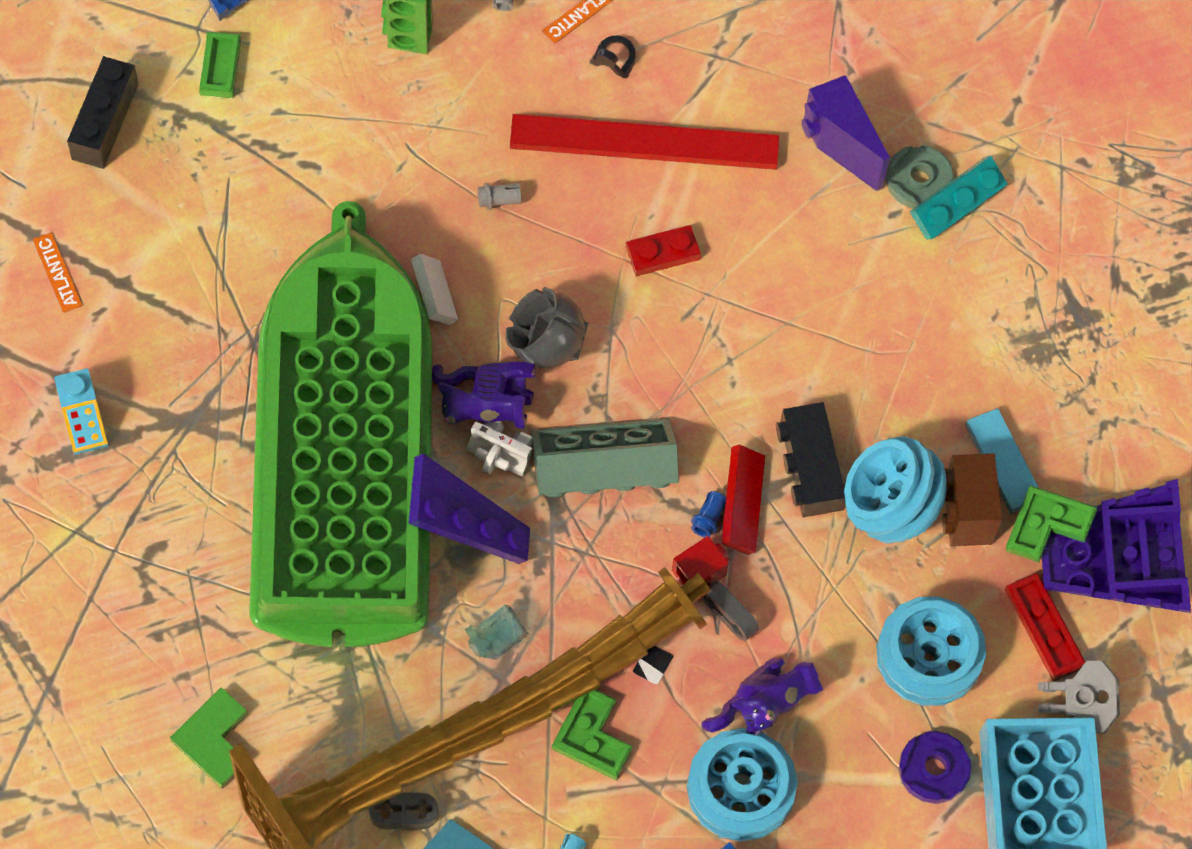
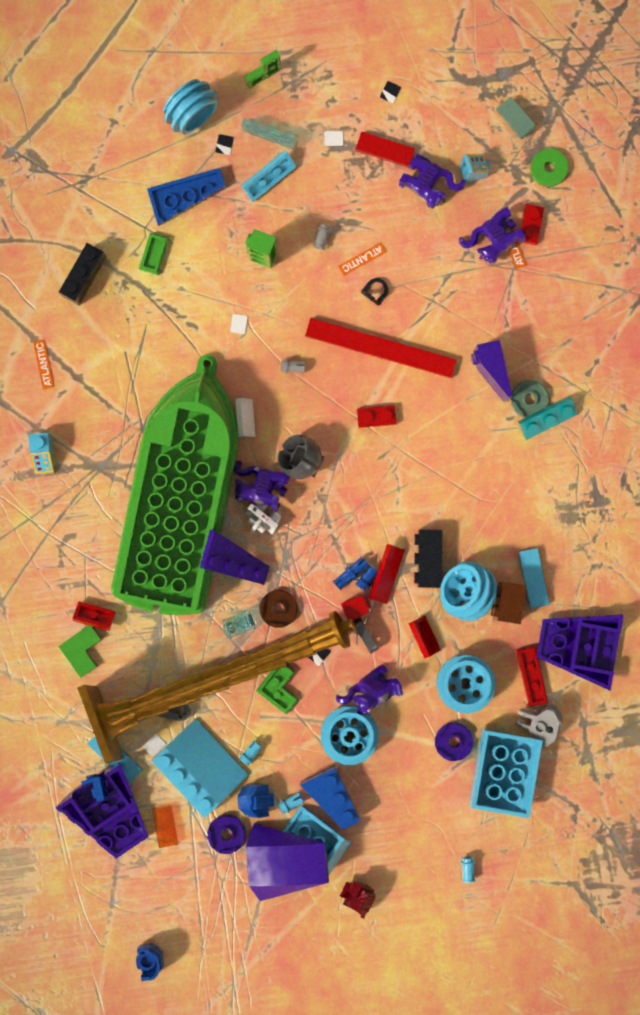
camera: 15 degrees right, 20 degrees up
sand green slope [531,418,679,497] -> none
bright green tile [1006,485,1097,562] -> none
none -> red plate [72,601,116,631]
none -> white sticker [230,314,248,334]
none -> reddish brown tile [259,590,298,628]
none -> blue pin [332,556,369,591]
none -> red plate [408,615,441,659]

